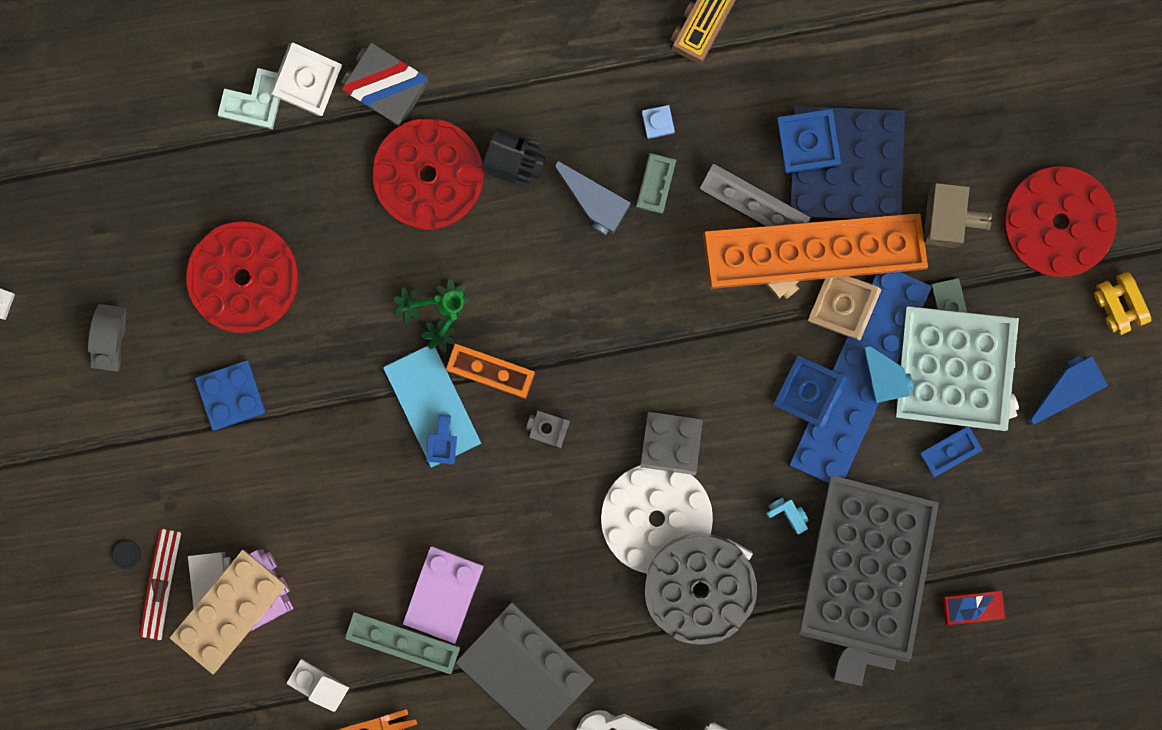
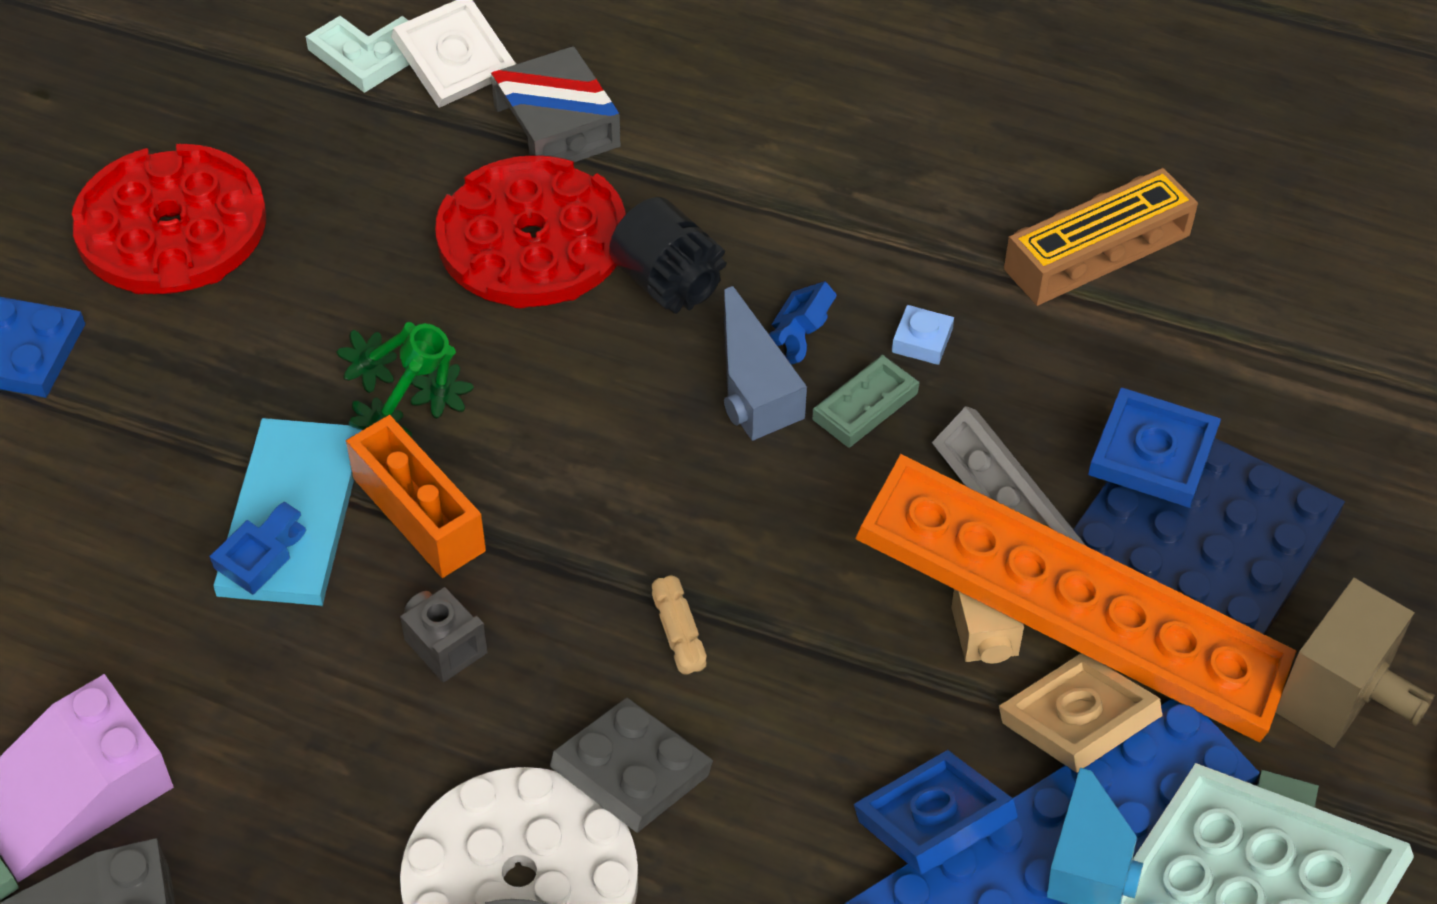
camera: 30 degrees right, 35 degrees down
none -> tan axle [652,575,707,675]
none -> blue plate [769,281,837,365]

